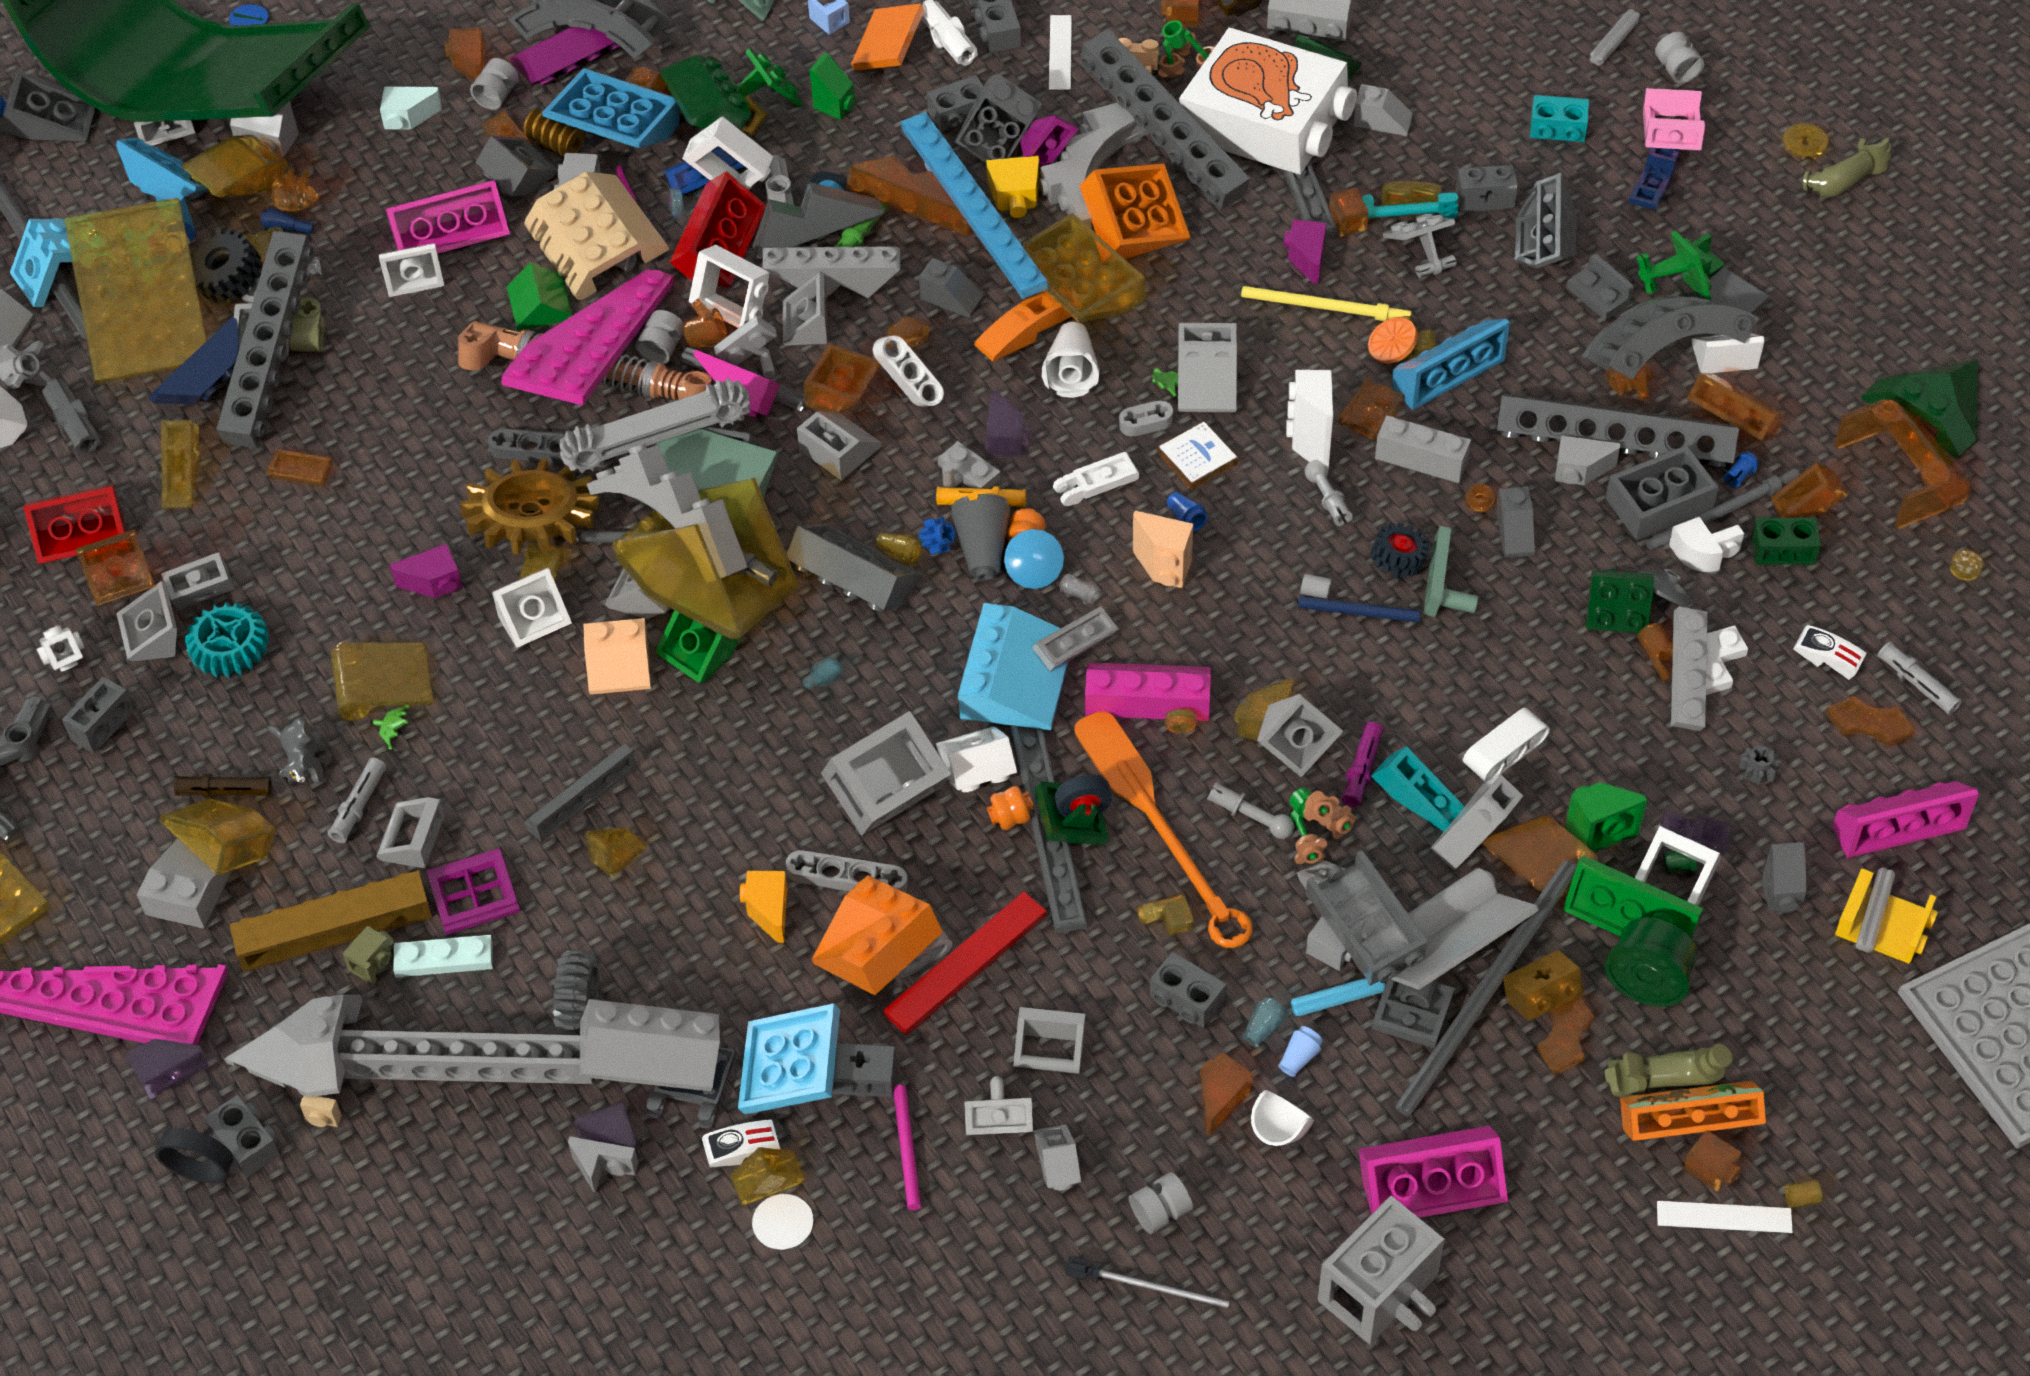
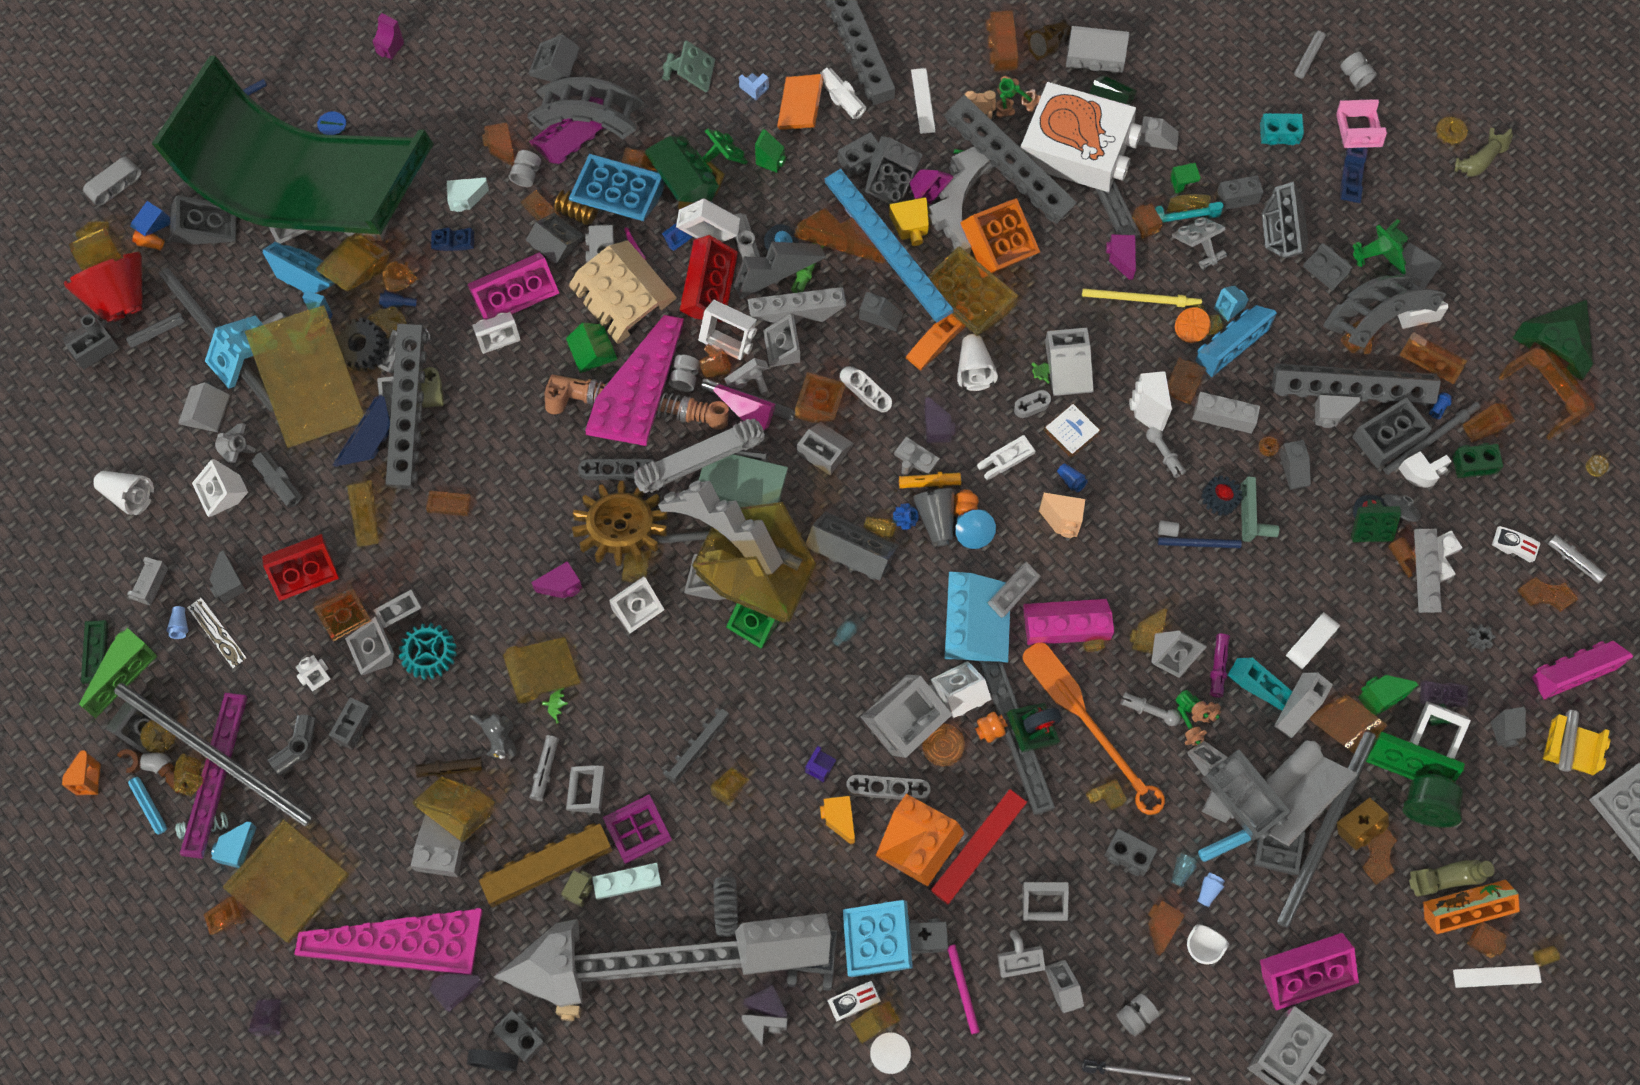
camera: 10 degrees left, 15 degrees up
light nougat slope [583,618,651,695] -> none
clear light blue tile [669,188,683,216] -> none
clear orange piece [884,315,929,349] -> none
clear pin [1060,573,1100,605] -> none
none -> dark blue slope [431,228,474,251]
none -> dark purple panel [805,746,836,782]
none -> clear orange tile [922,723,965,767]
none -> green panel [1170,163,1201,194]
none -> medium azure slope [1214,286,1249,322]

